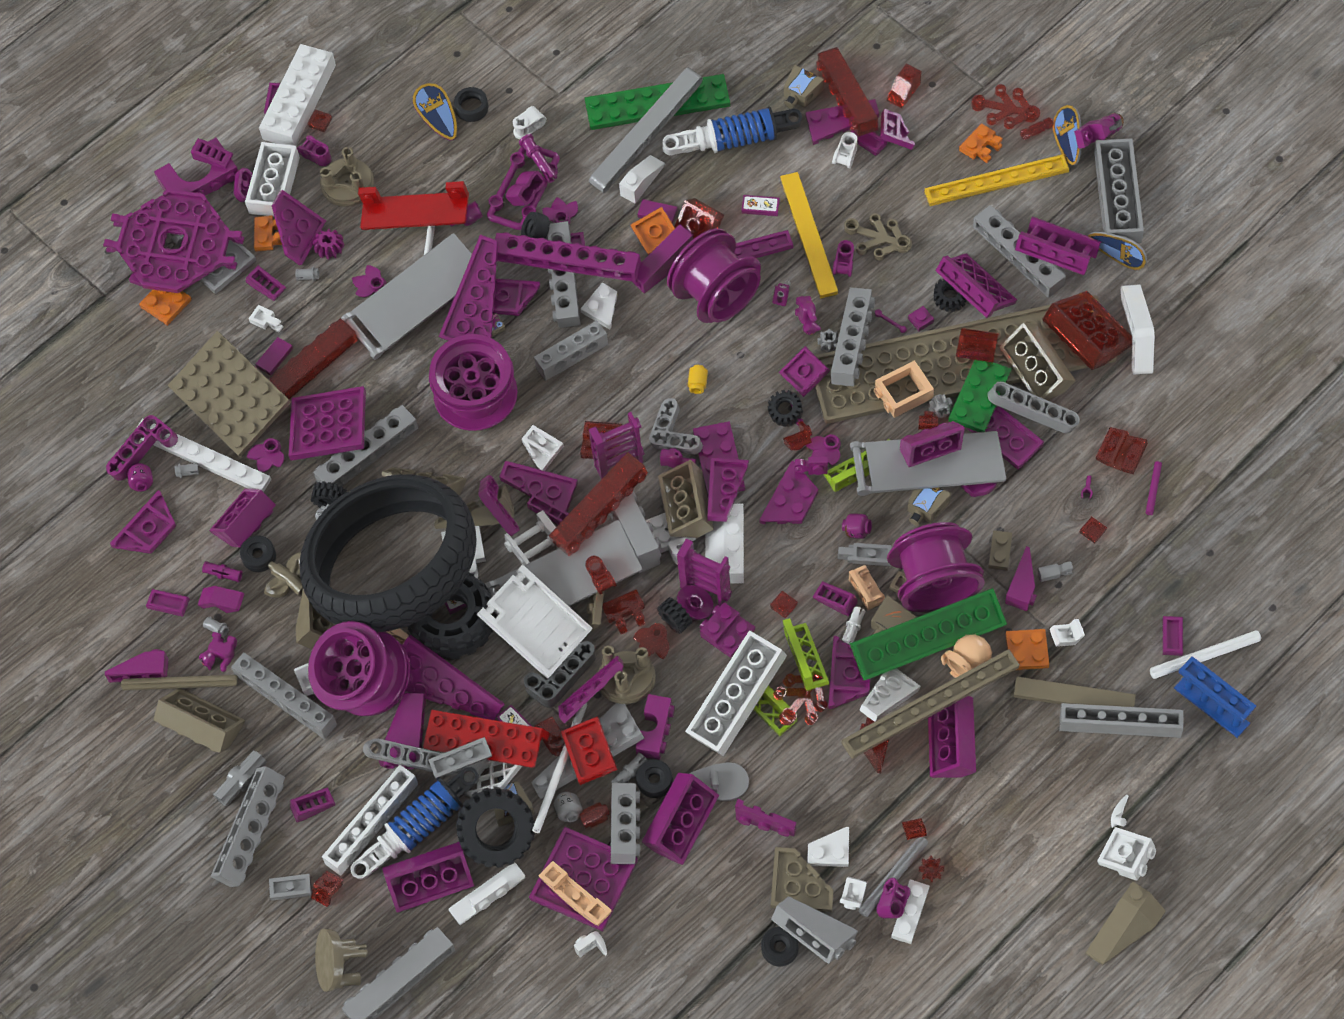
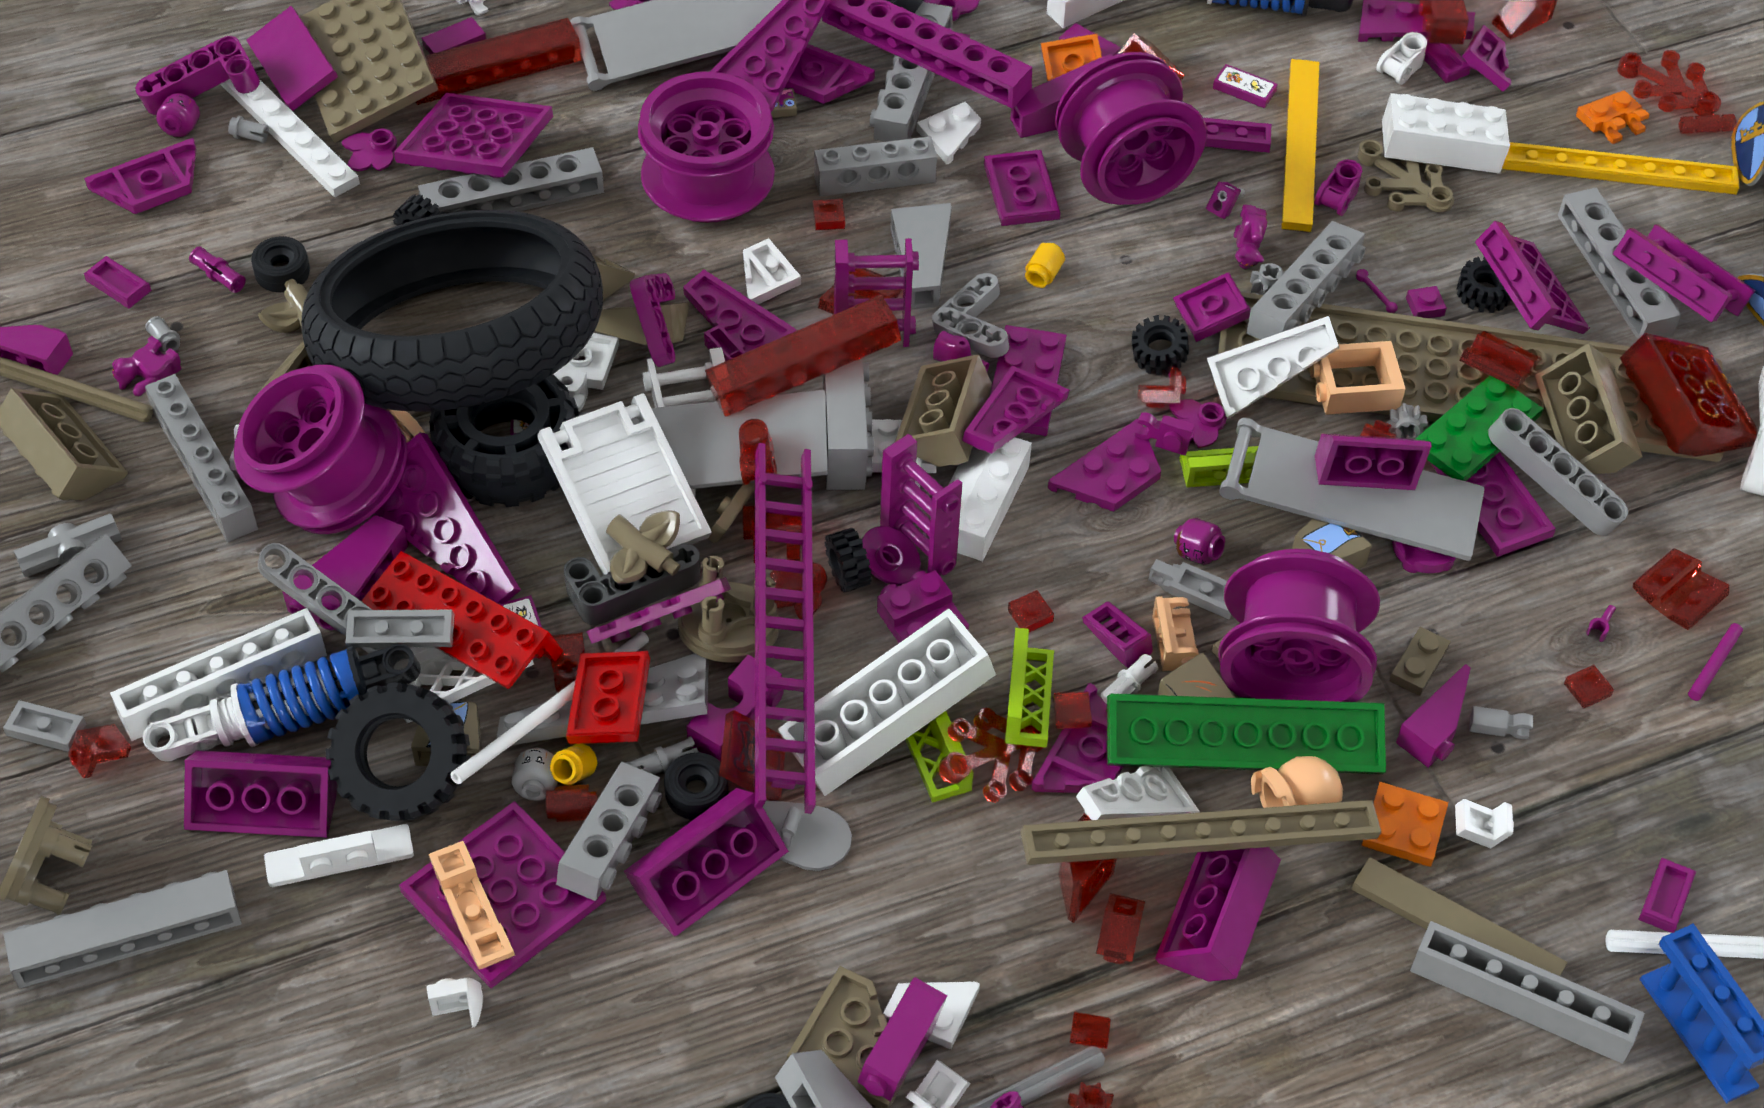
camera: 15 degrees right, 10 degrees down
magenta slope [198,586,244,613] -> none
magenta slope [209,488,276,548] -> none
magenta slope [290,787,335,823] -> none
magenta wing [735,798,796,837] -> none
none -> magenta tile [246,6,338,111]
none -> yellow brick [550,744,597,785]
none -> dark tan plant [606,510,681,584]
none -> clear red tile [720,710,785,801]
none -> magenta ladder [755,443,816,814]
none -> clear red plate [813,199,845,231]
none -> magenta slope [857,977,948,1101]
none -> light grey slope [890,203,952,309]
none -> magenta tile [984,150,1061,226]
none -> clear red tile [1053,692,1092,729]
none -> clear red slope [1096,893,1145,964]
none -> white wing [1207,316,1339,419]
none -> white brick [1382,93,1510,174]

